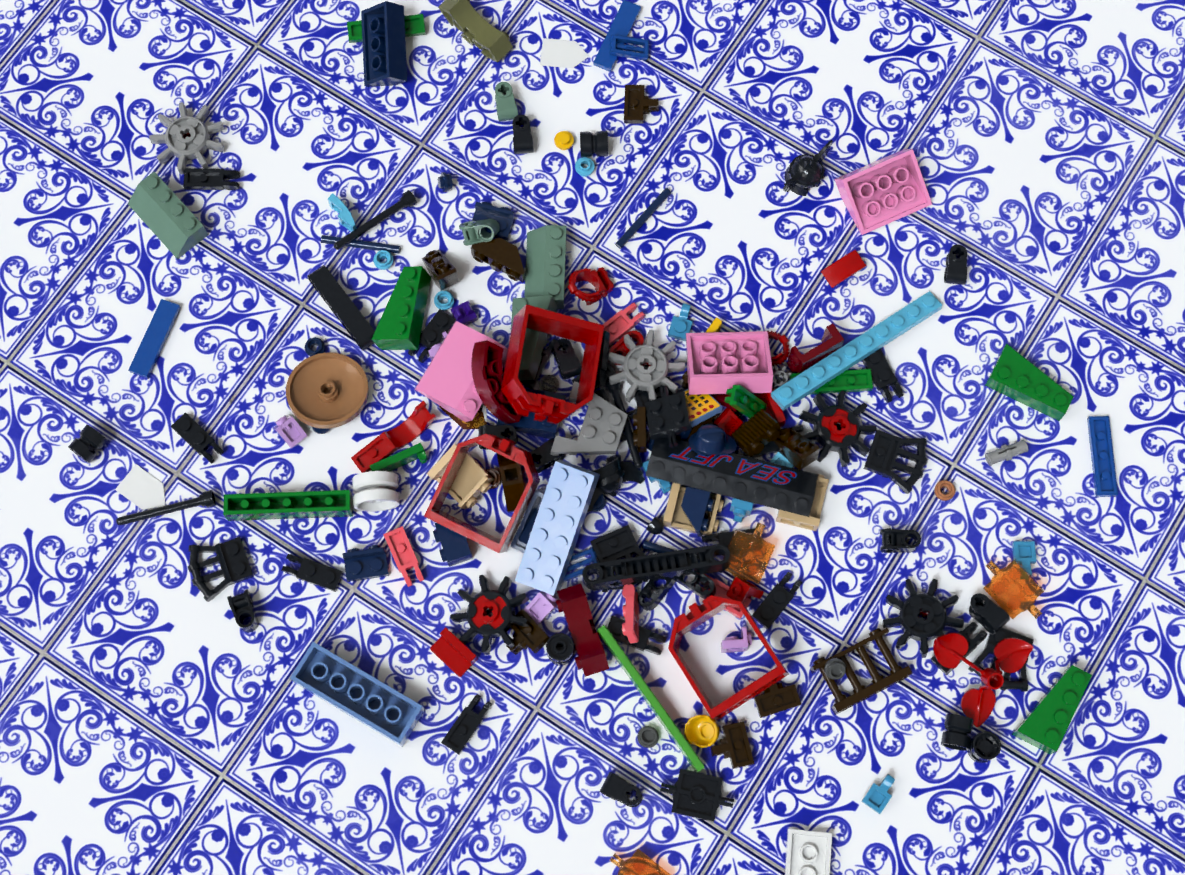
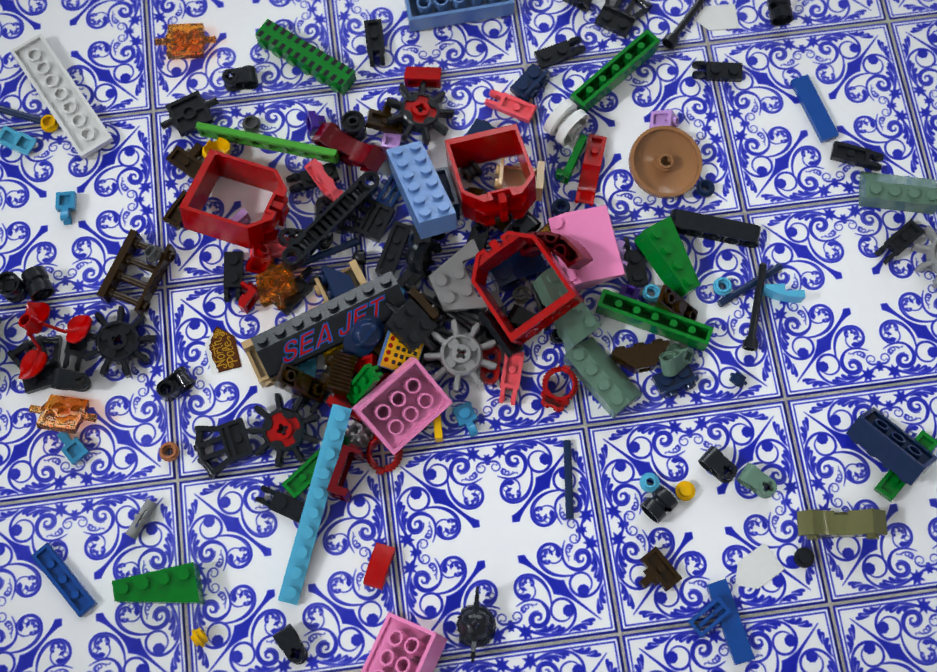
camera: 140 degrees right, 0 degrees up
dark azure plate [729,498,753,523] -> none
none -> yellow plate [190,627,209,648]
none -> sticker [205,327,241,374]
none -> red bracket [237,281,261,314]
none -> green brick [255,19,357,95]
none -> dark purple tile [305,110,326,136]
none -> black plate [375,220,412,275]
none -> black wheel [460,160,482,183]
none -> dark blue plate [552,198,570,216]
none -> green brick [595,289,714,351]
none -> black plate [794,547,815,568]
none -> black hinge [830,141,884,171]

